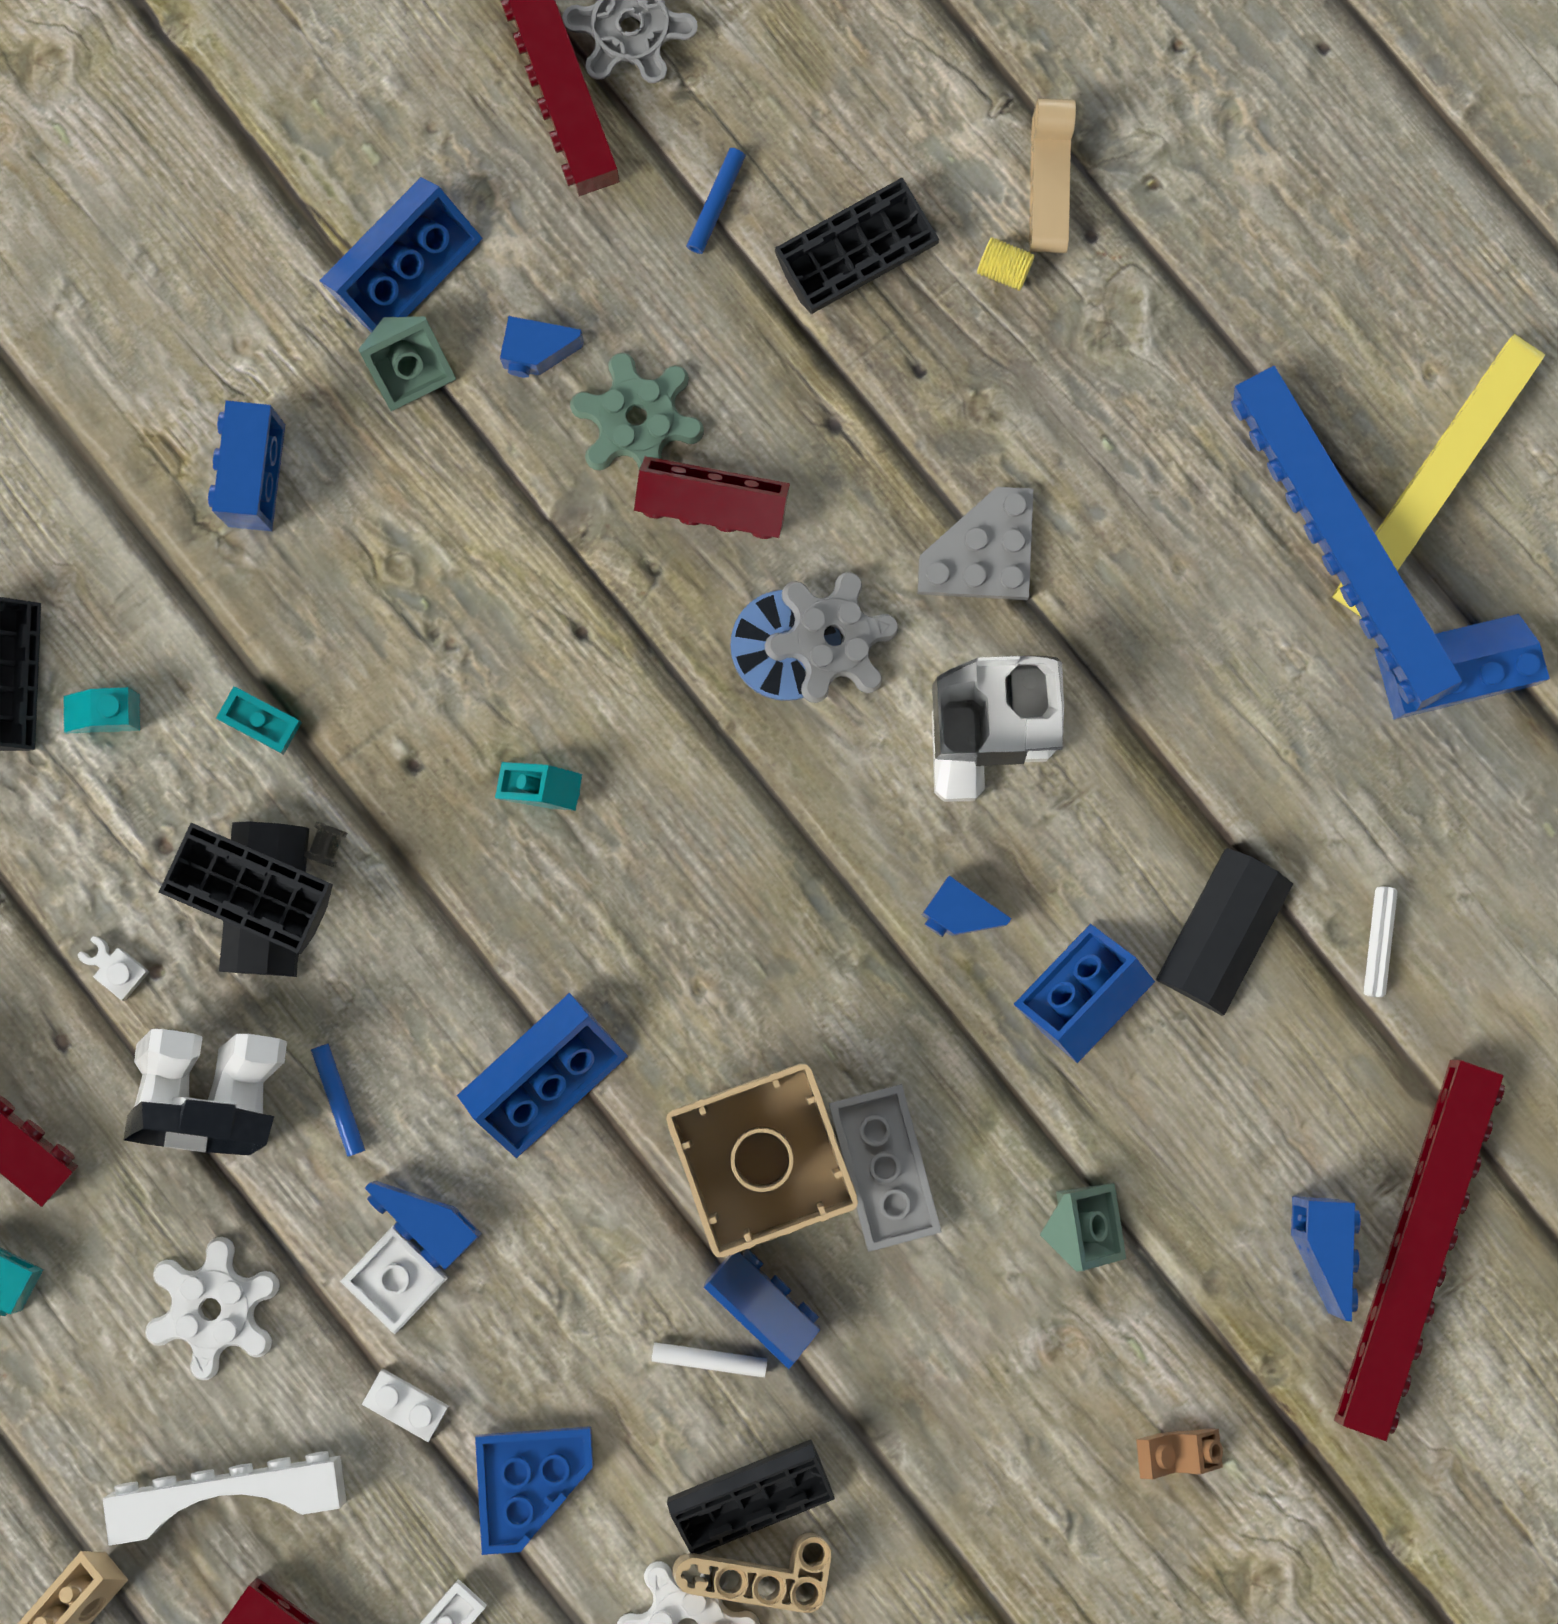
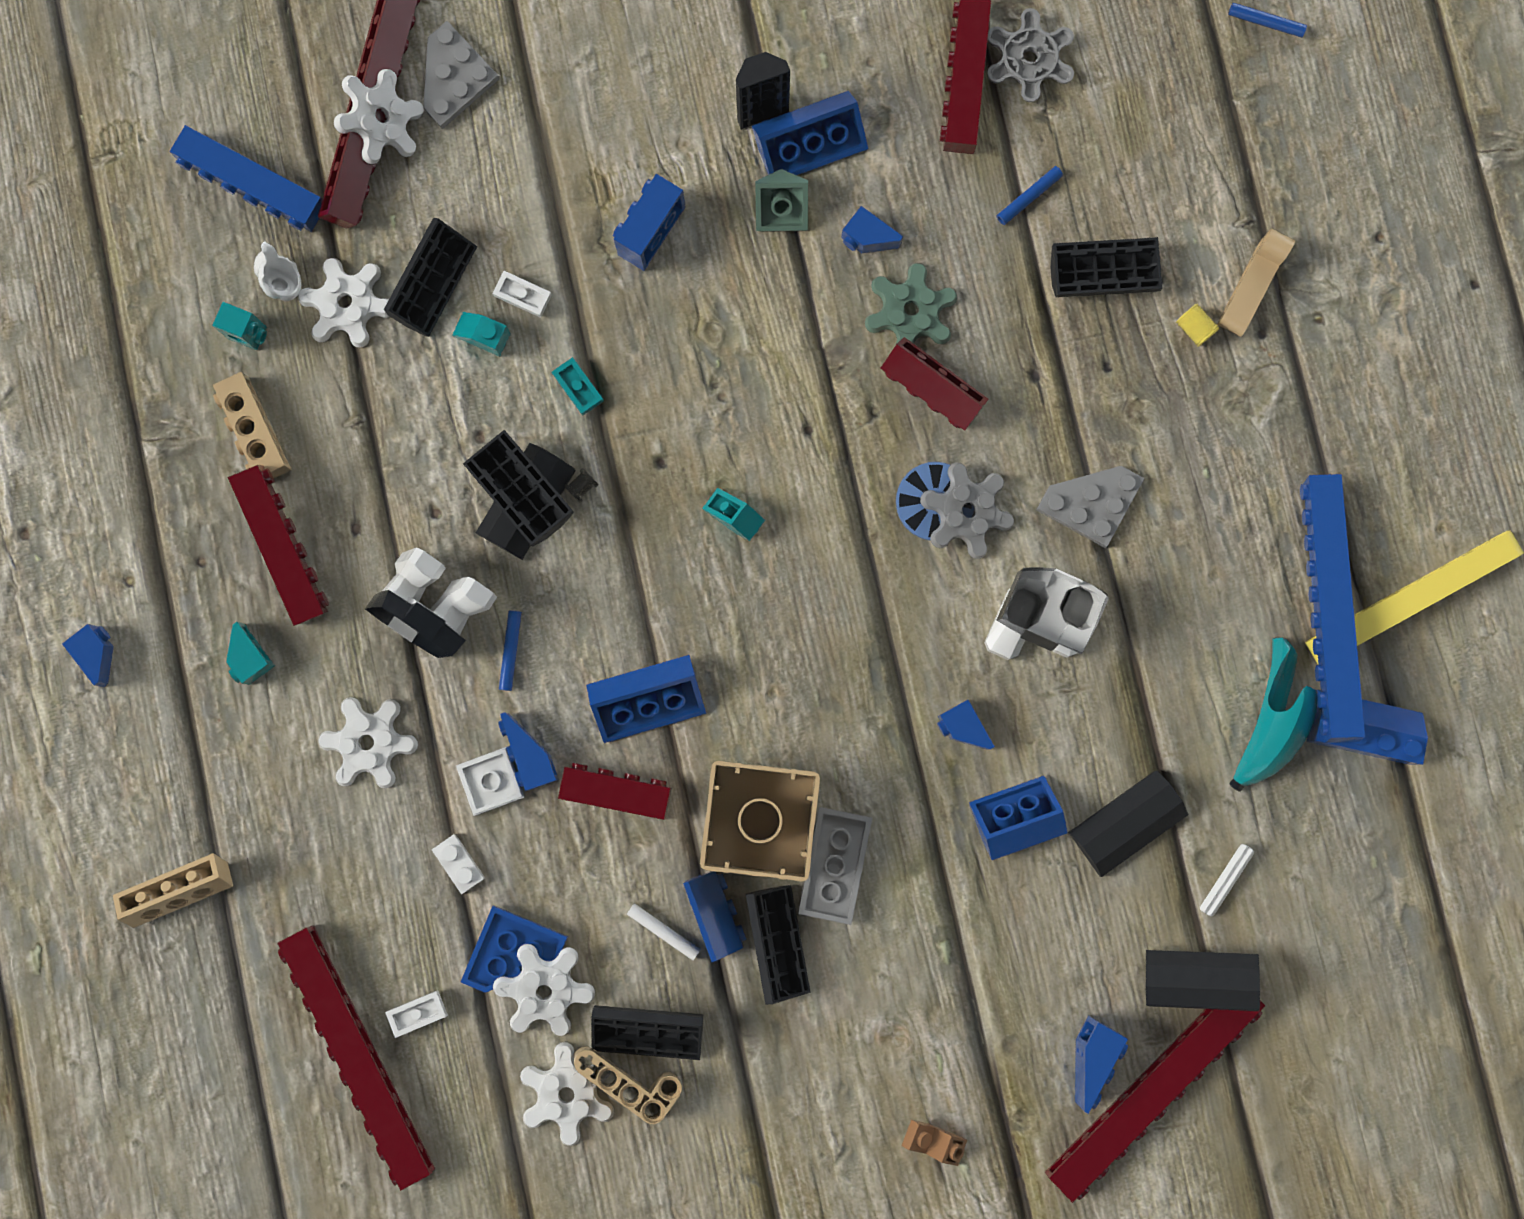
camera: 30 degrees right, 0 degrees up
white plate [78,936,149,1001] -> none
white arch [103,1451,346,1546] -> none
sand green slope [1040,1183,1126,1271] -> none
none -> white plate [492,271,552,318]
none -> white plate [493,944,595,1036]
none -> dark red brick [558,763,672,820]
none -> black piece [736,52,790,130]
none -> black piece [746,885,811,1005]
none -> black piece [1146,950,1260,1011]
none -> teal piece [1229,637,1317,792]

